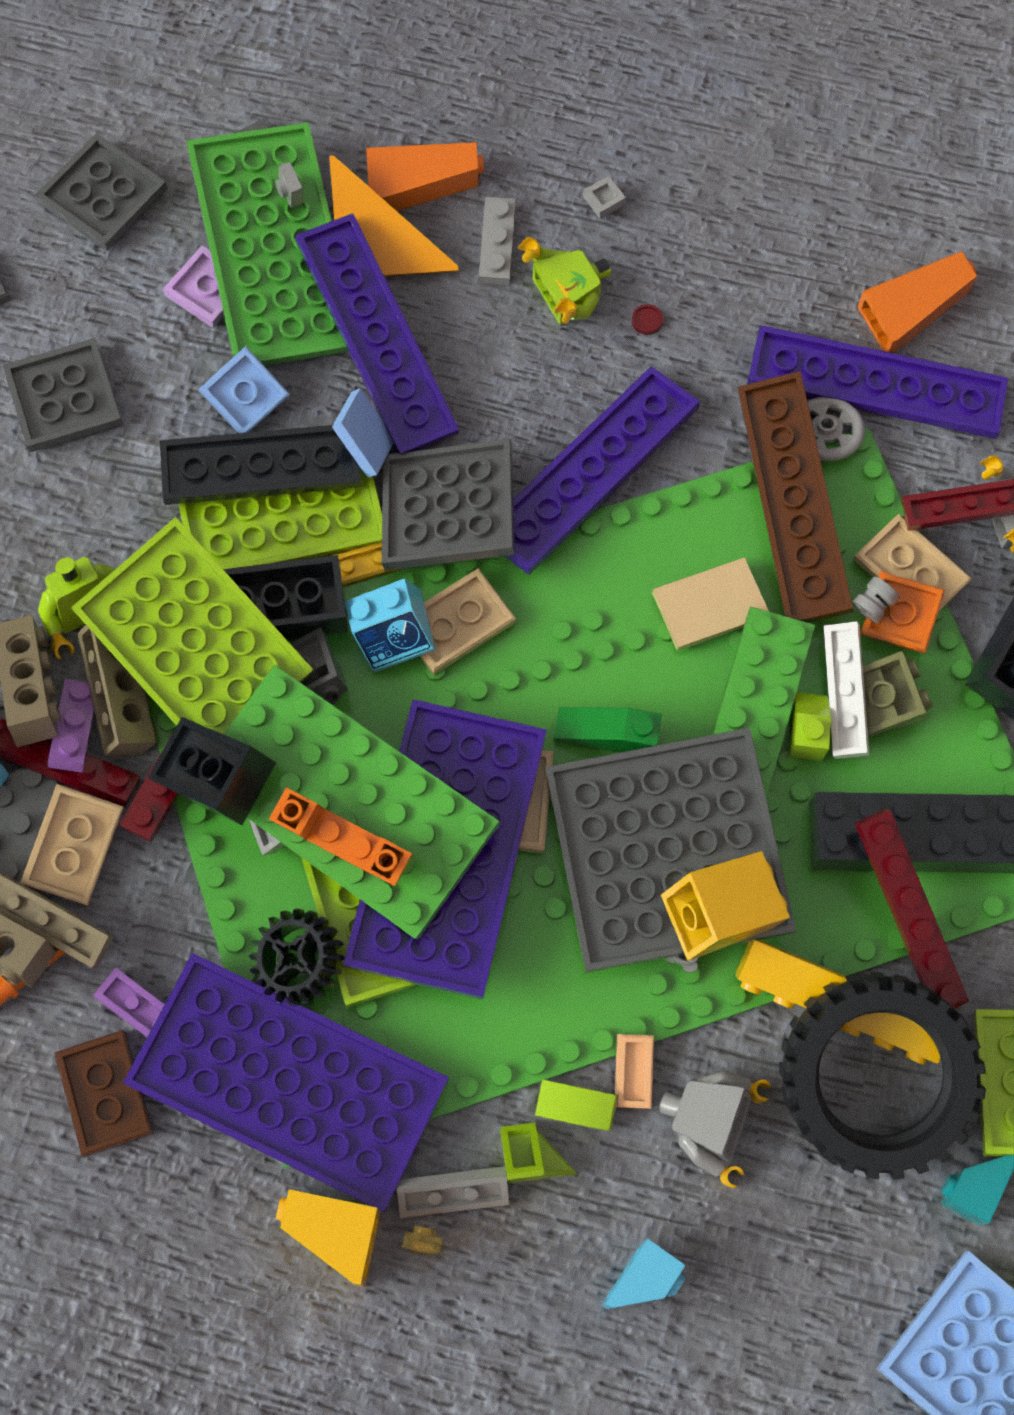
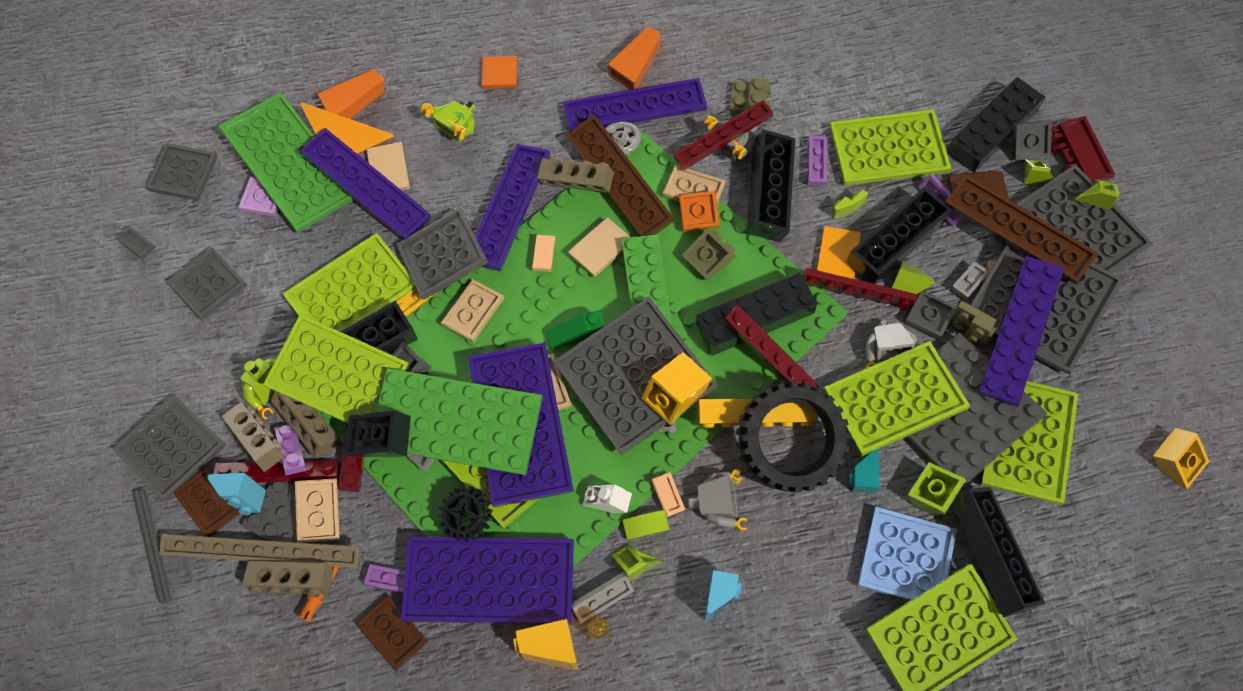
camera: 20 degrees left, 5 degrees down
black plate [160,425,361,505] -> none
light blue tile [198,346,290,433] -> none
orange slope [269,787,413,887] -> none
light grey plate [275,162,303,208] -> none
light blue tile [332,388,393,478] -> none
slope [345,578,436,672] -> none
light grey plate [479,197,516,285] -> none
light grey plate [583,176,626,219] -> none
dark red piece [632,304,663,335] -> none
lime slope [788,692,831,761] -> none
white plate [824,621,870,759] -> none
light grey wheel [852,576,900,624] -> none
none -> tan tile [367,142,410,191]
none -> orange tile [482,56,518,89]
none -> light nougat tile [532,235,555,272]
none -> dark tan brick [537,157,614,193]
none -> white slope [583,484,632,513]

